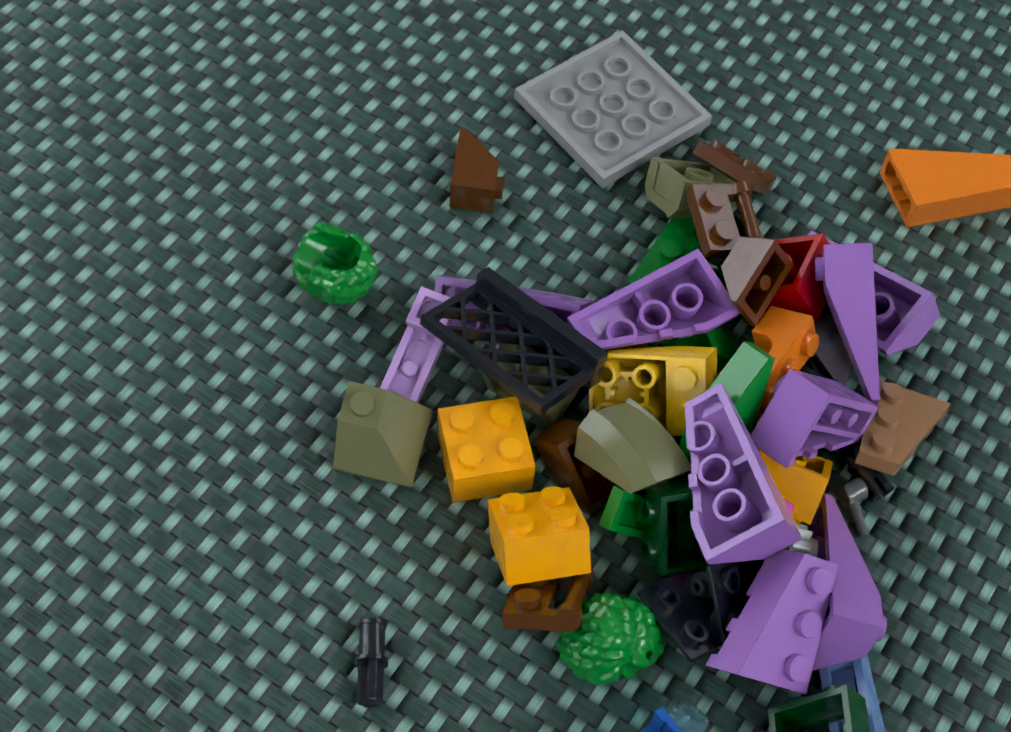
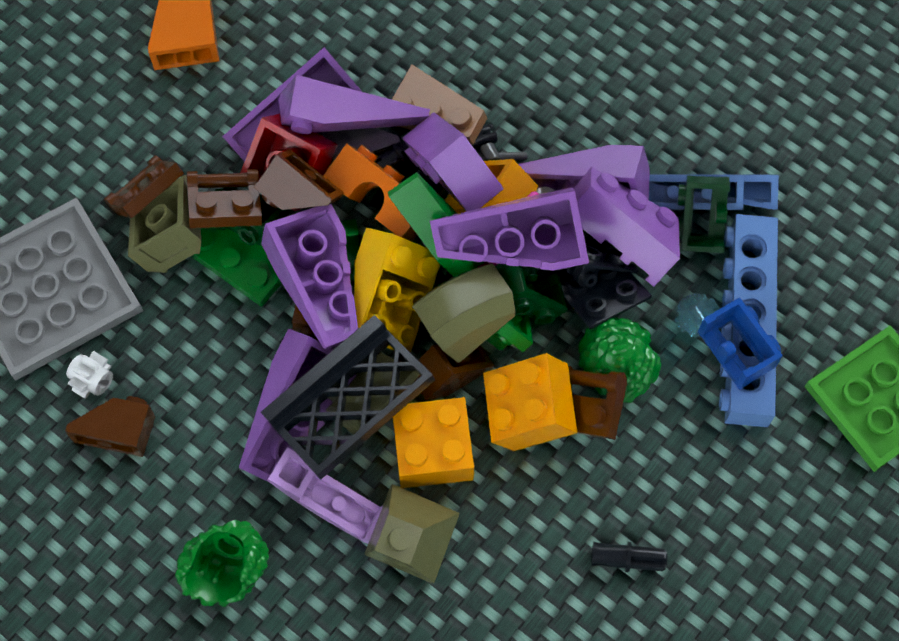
camera: 80 degrees left, 10 degrees up
none -> white gear [66,351,113,399]

